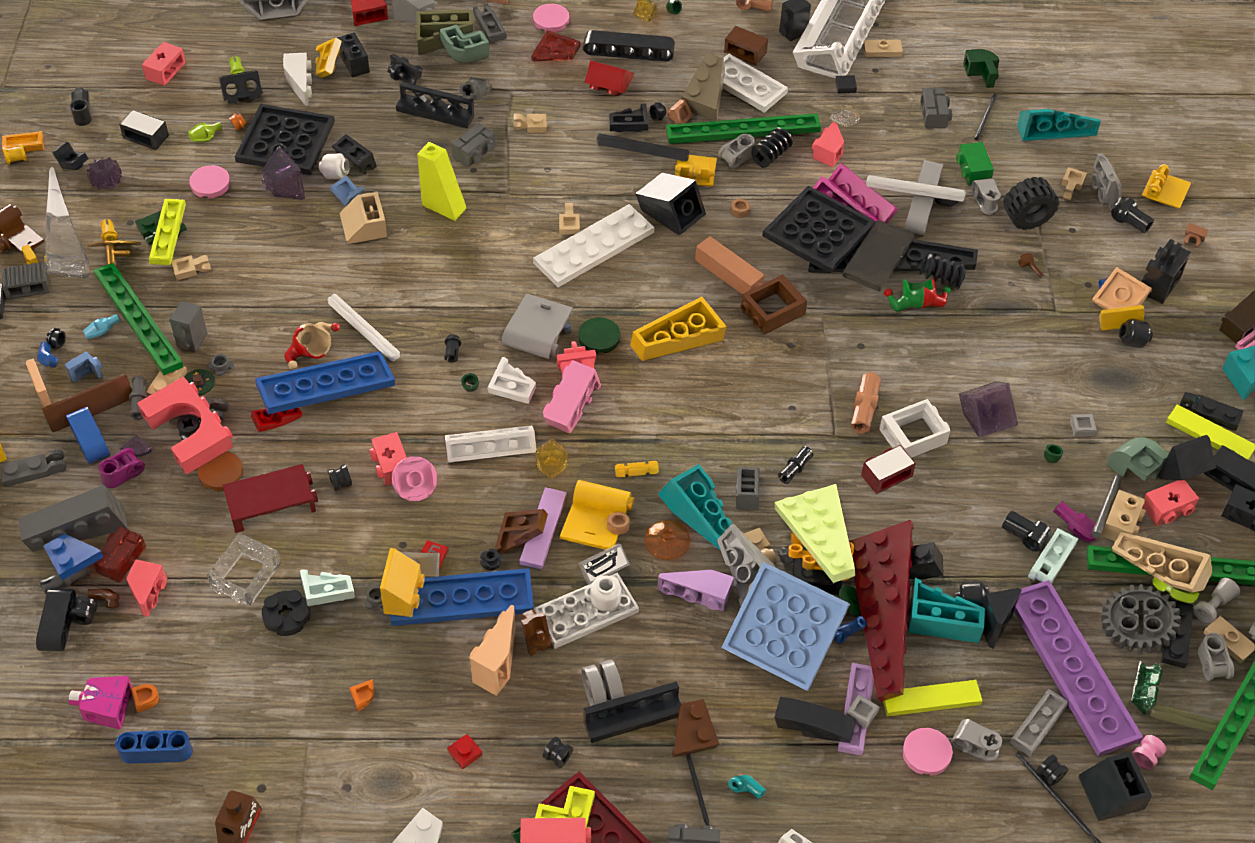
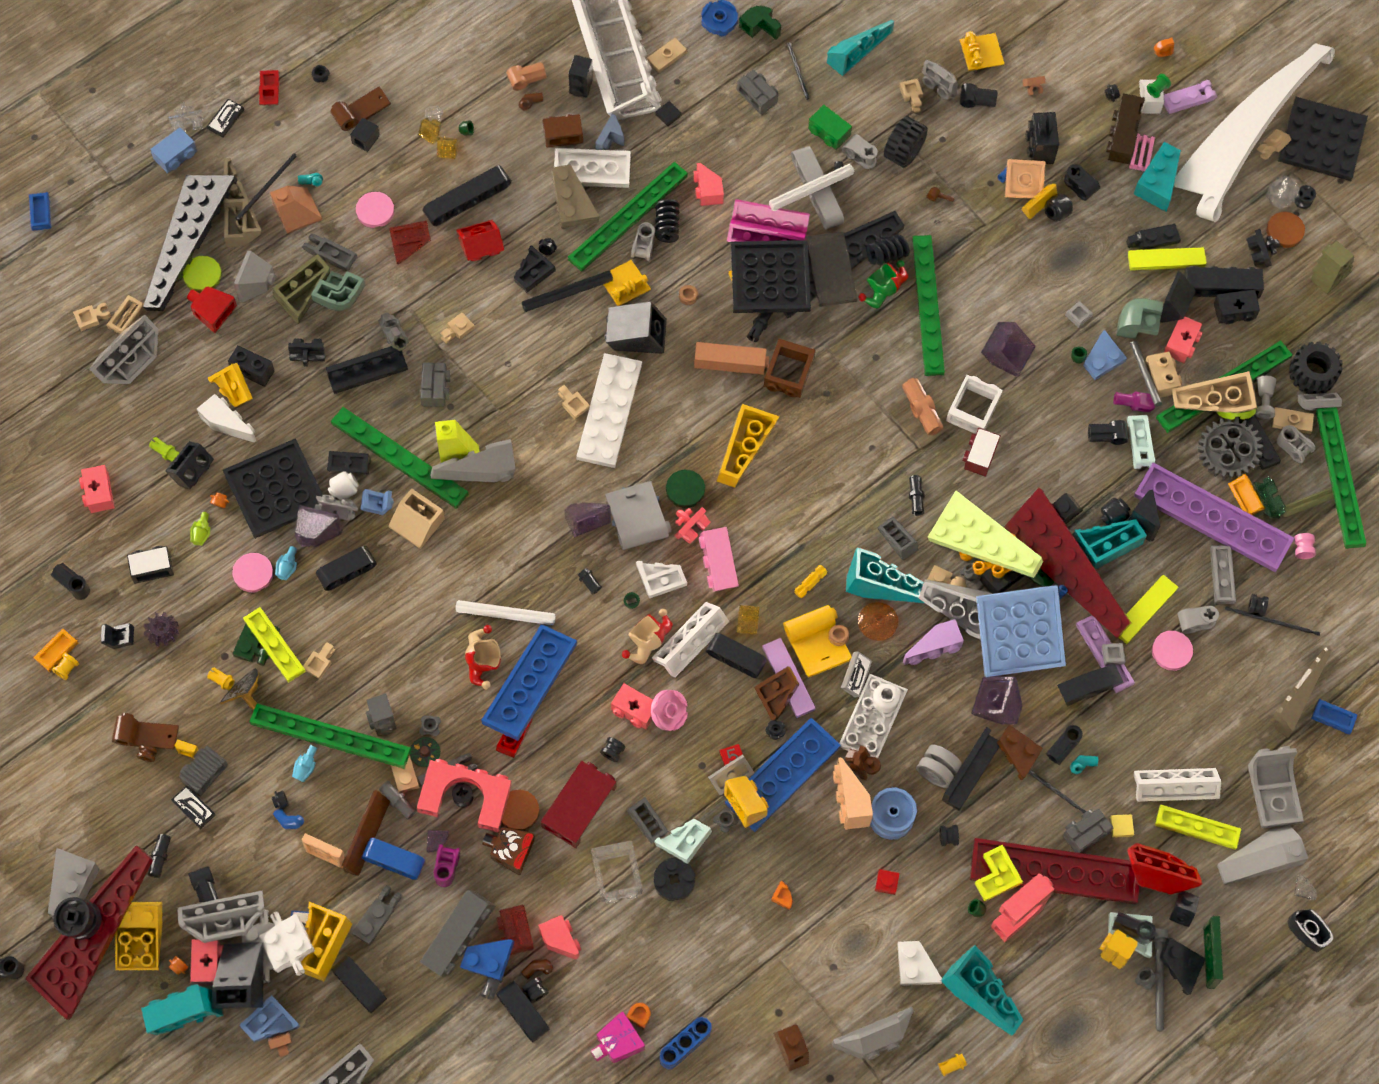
camera: 40 degrees left, 15 degrees up
clear plate [43,167,90,279] -> none
medium blue bracket [64,351,103,383] -> none
nougat tile [667,99,693,124] -> none
clear tile [829,109,861,127] -> none
black slope [1078,752,1152,821] -> none
none -> medium azure piece [275,546,297,580]
none -> light grey hinge [314,495,358,521]
none -> black beam [315,546,377,591]
none -> green plate [331,407,469,509]
none -> light grey wedge [430,439,515,482]
none -> torso [482,827,535,875]
none -> reddish brown arm [519,92,543,111]
none -> slope [564,502,611,538]
none -> sand blue slope [595,114,624,150]
none -> tan piece [622,609,673,664]
none -> dark grey slope [626,797,669,844]
none -> blue plate [701,0,738,36]
none -> black beam [706,633,767,678]
none -> black pin [747,313,773,342]
none -> medium blue wheel [870,787,917,840]
none -> green plate [912,235,945,376]
none -> slope [971,676,1023,724]
none -> black piece [1046,725,1083,765]
none -> black piece [1064,164,1100,201]
none -> medium blue wing [1083,330,1127,380]
none -> light orange tile [1228,474,1265,515]

